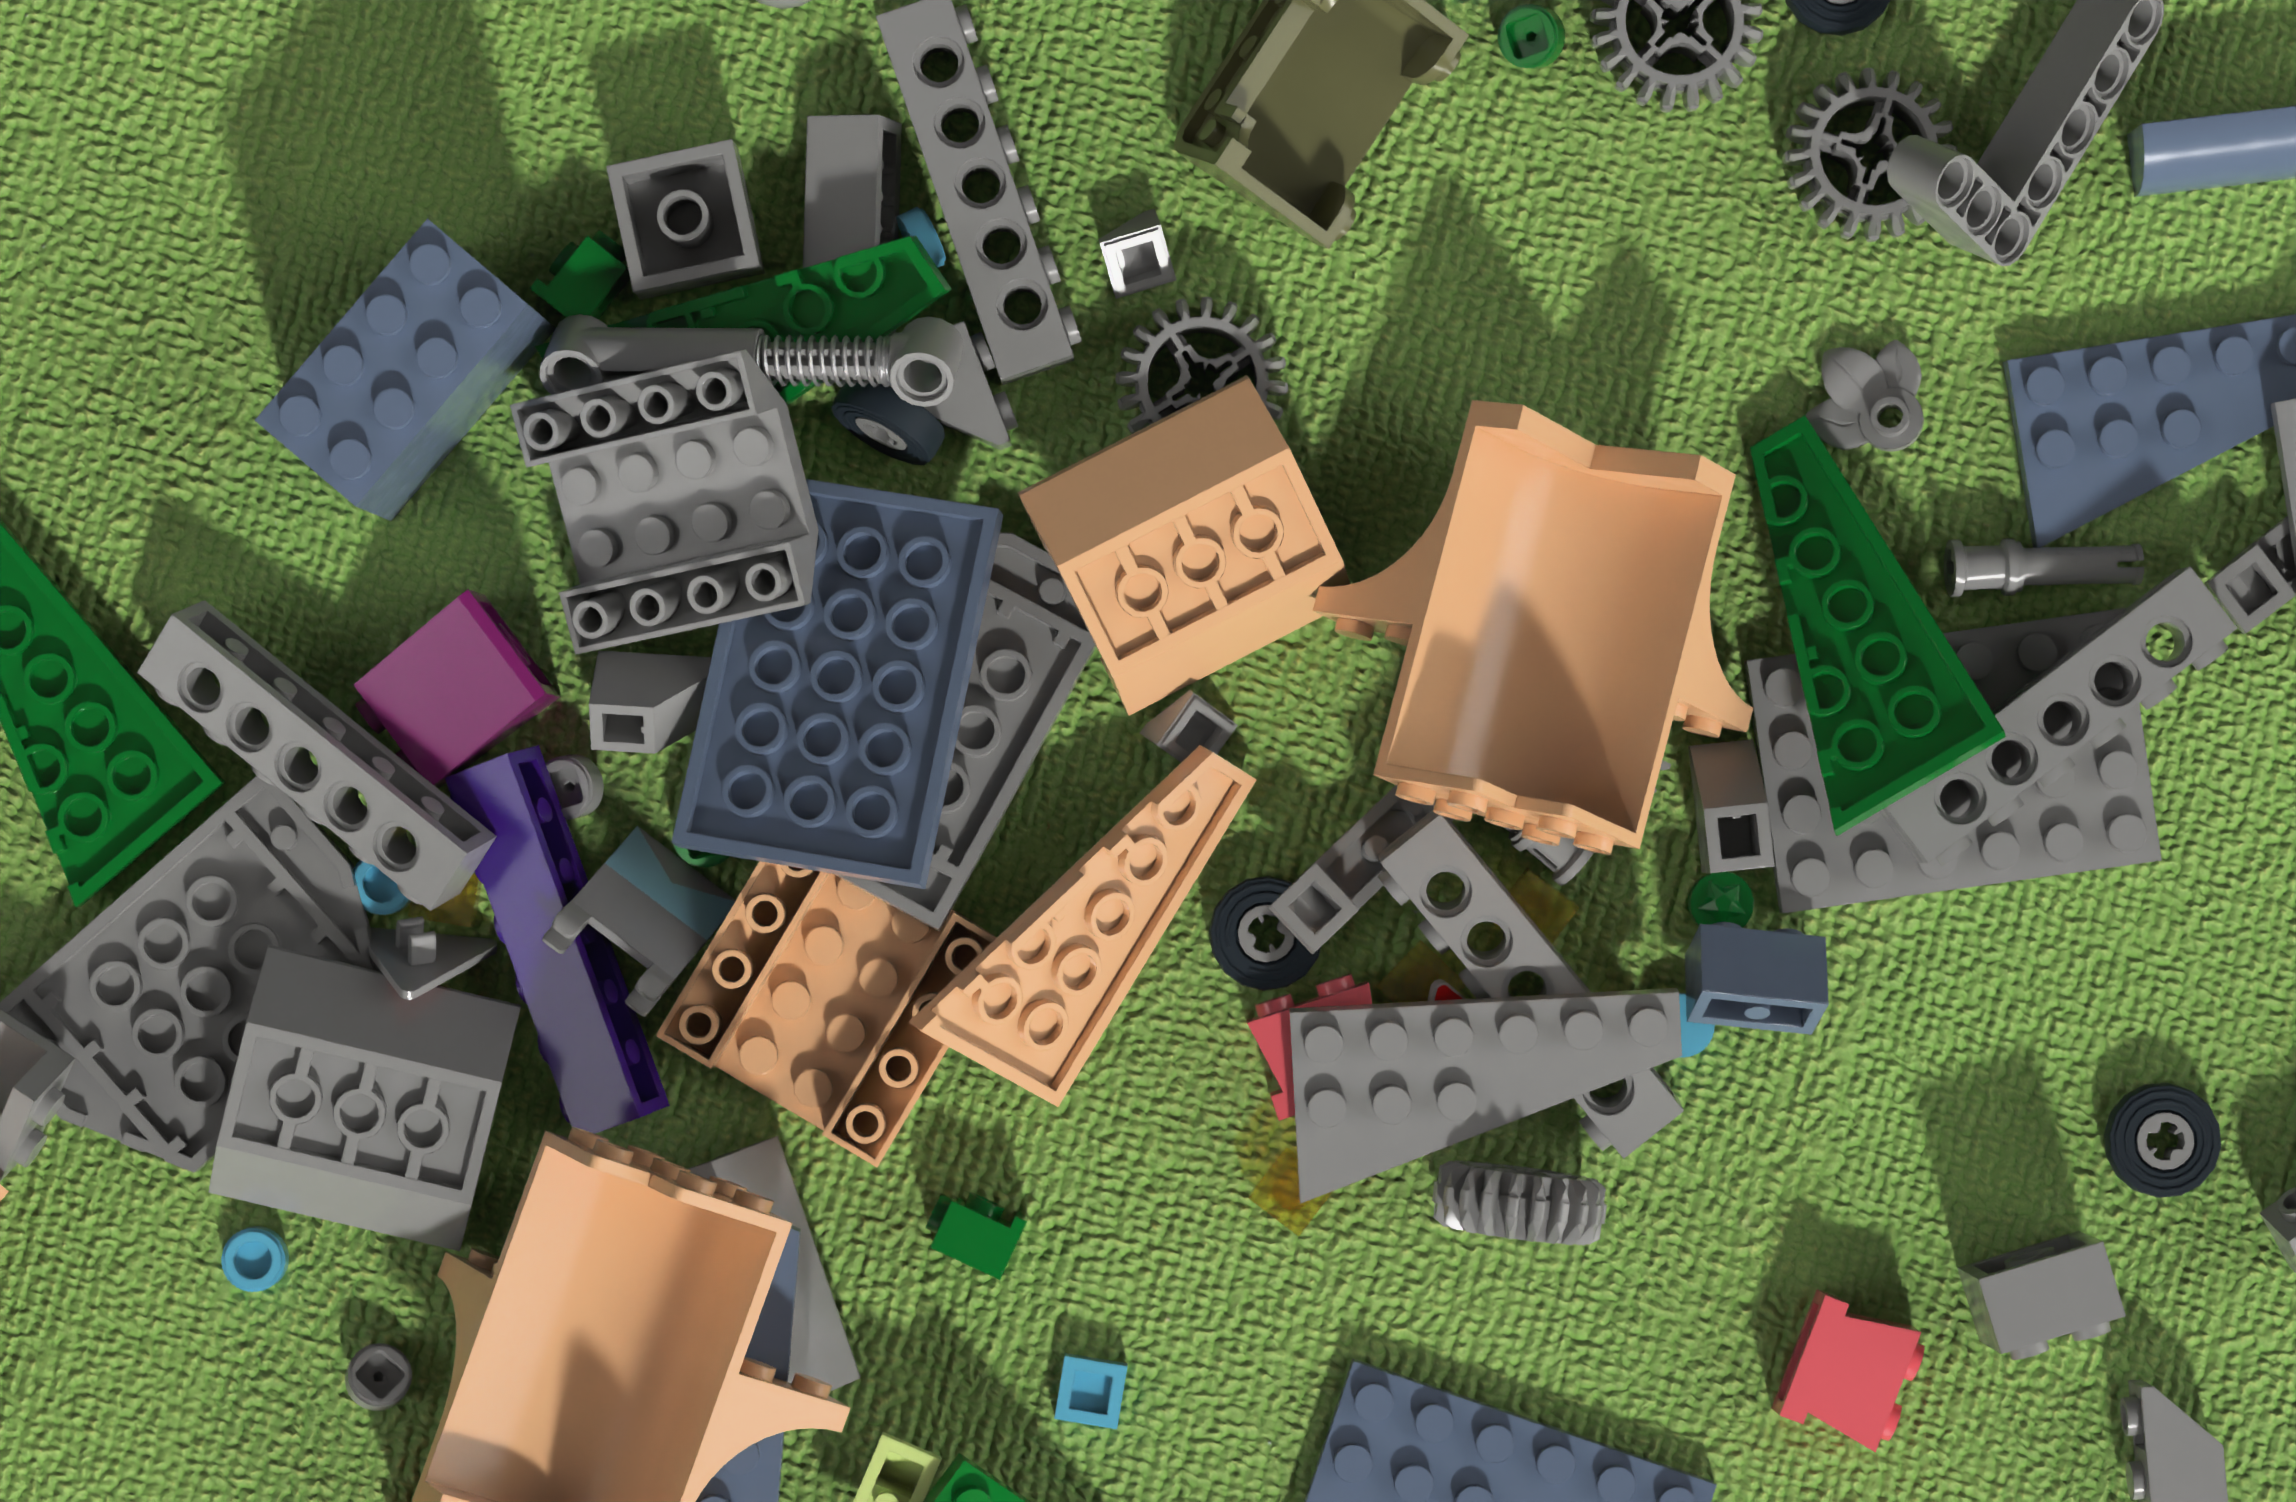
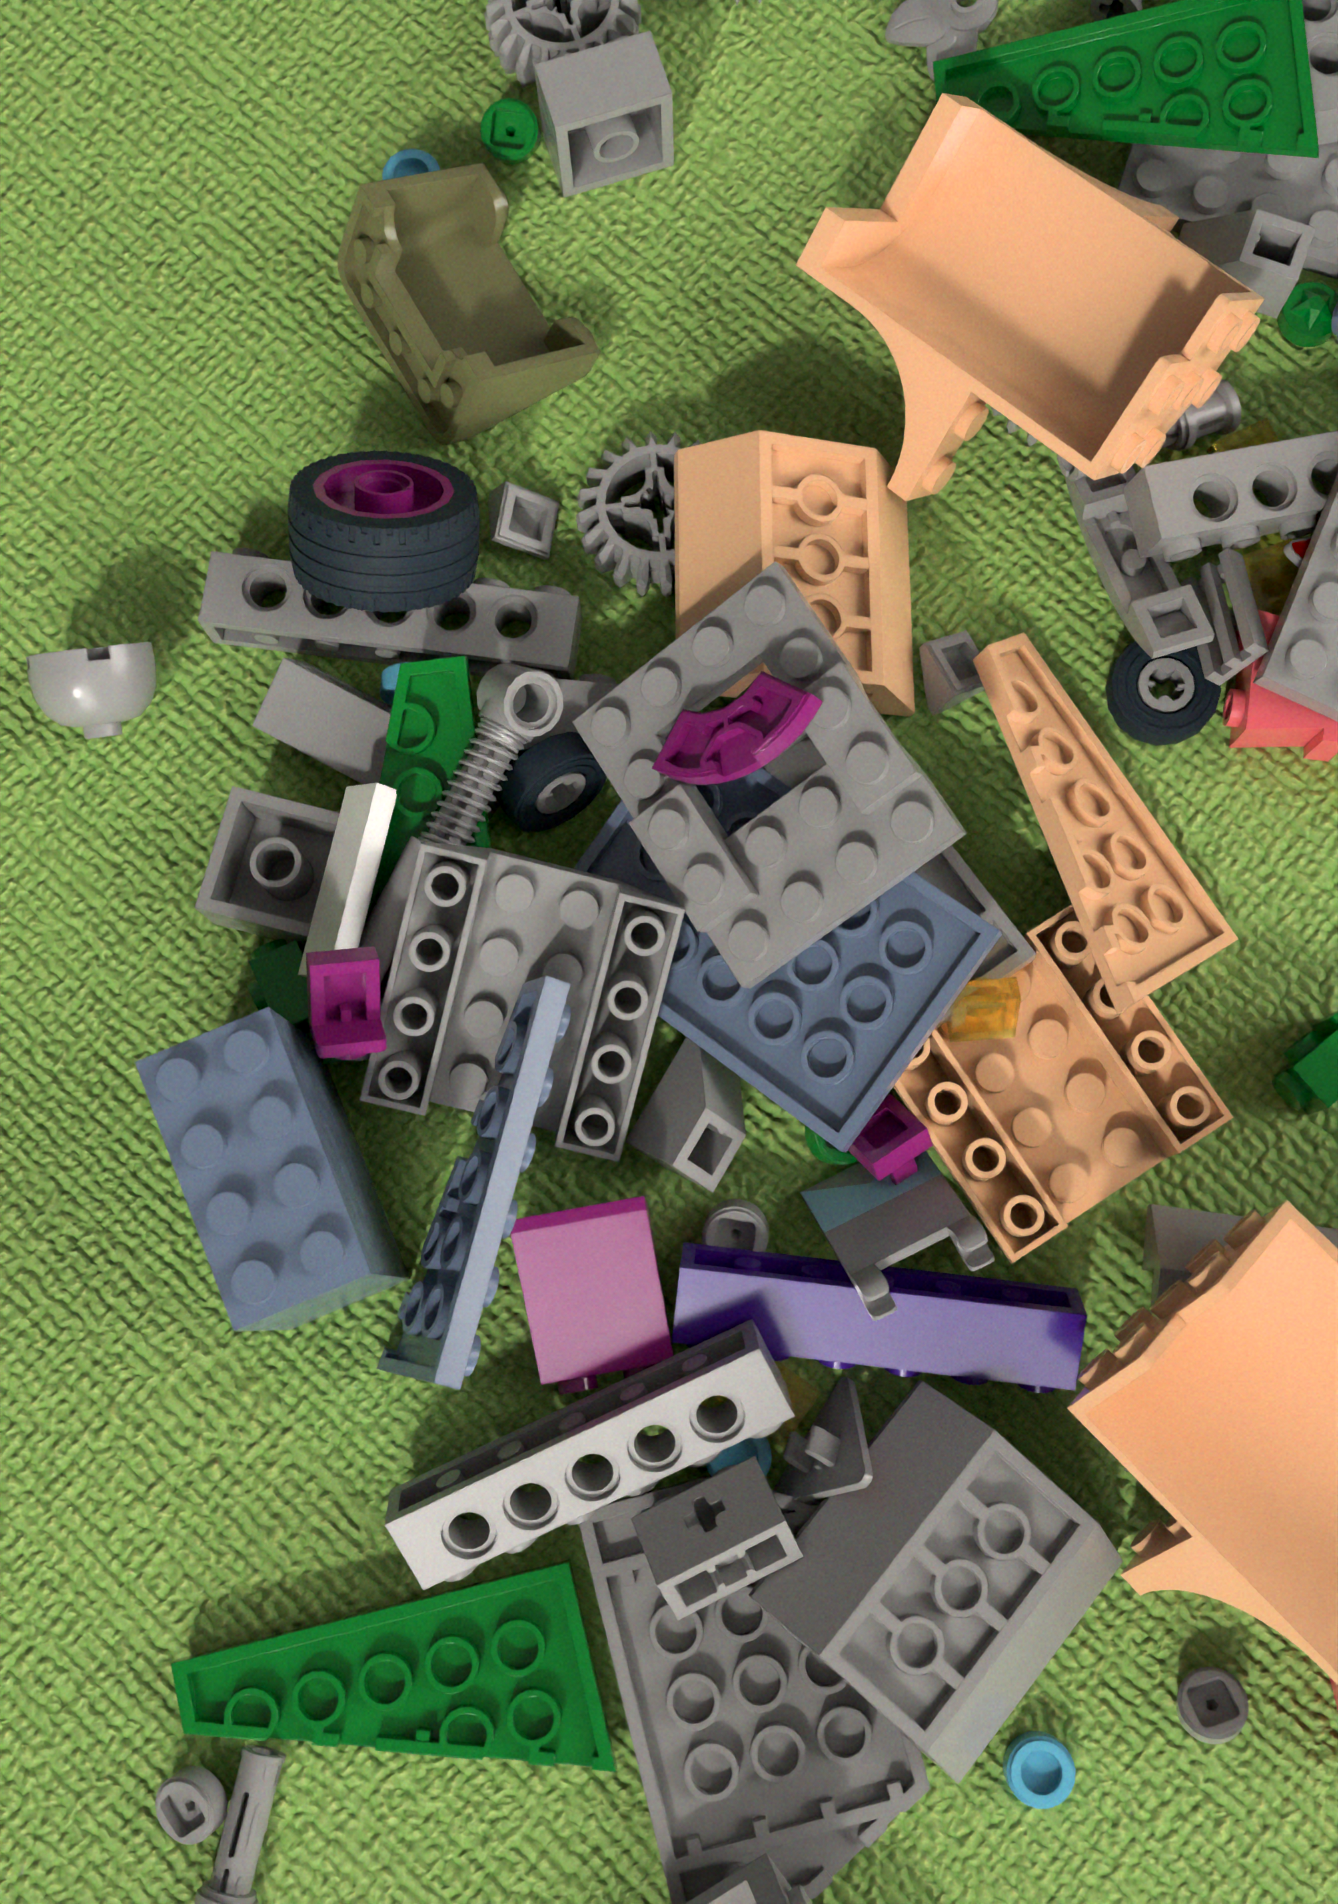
camera: 55 degrees left, 10 degrees down
none -> black wheel [287,450,480,612]
none -> white tile [298,782,397,977]
none -> magenta bracket [306,946,387,1060]
none -> sand blue wing [376,976,571,1390]
none -> light grey brick [534,31,674,198]
none -> light grey piece [572,561,967,989]
none -> light grey brick [631,1456,803,1620]
none -> magenta tile [652,671,823,785]
none -> magenta tile [848,1094,933,1185]
none -> clear yellow plate [946,977,1021,1042]
none -> light grey tile [1181,547,1269,686]

